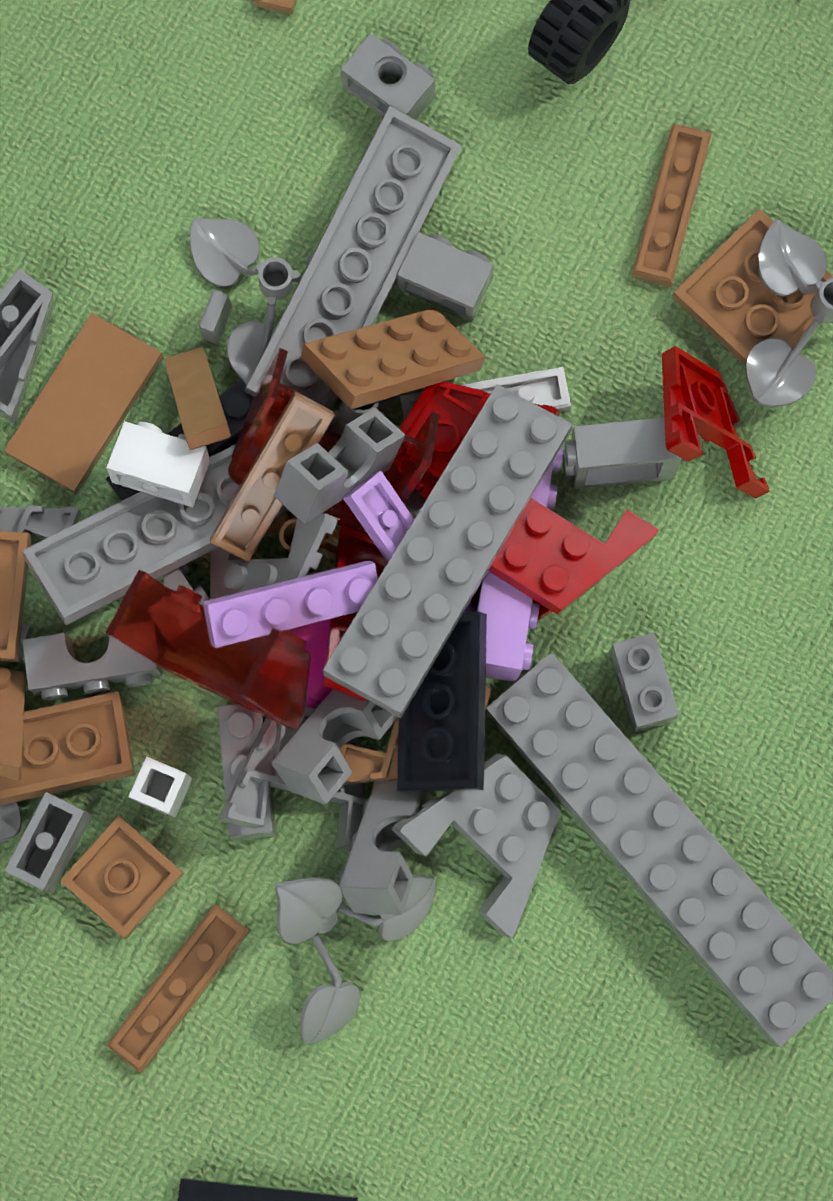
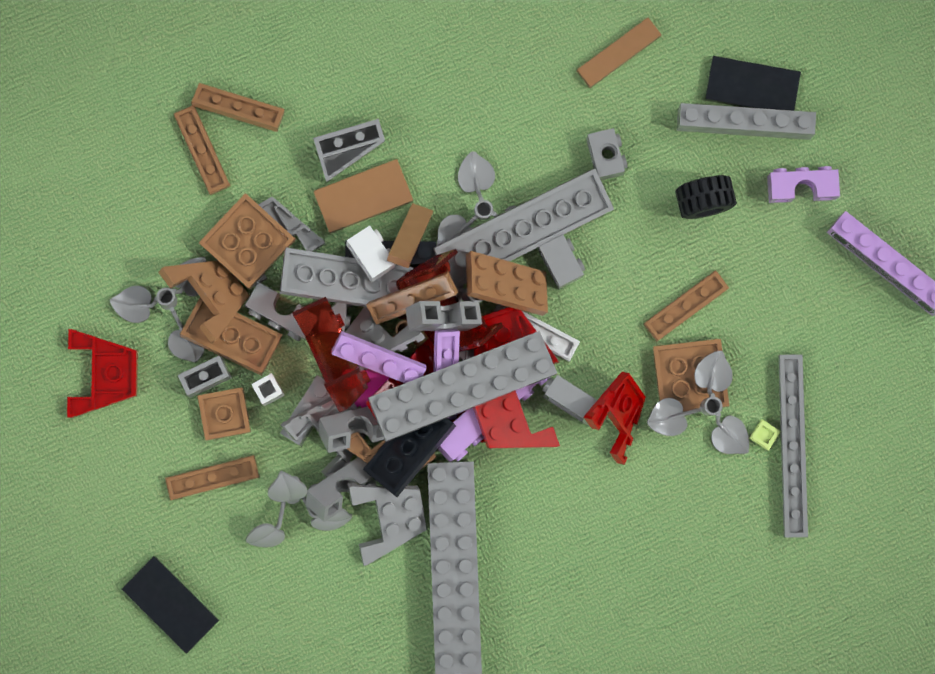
camera: 30 degrees right, 5 degrees up
light grey tile [199,290,232,345] -> none
light grey brick [609,633,679,733] -> none

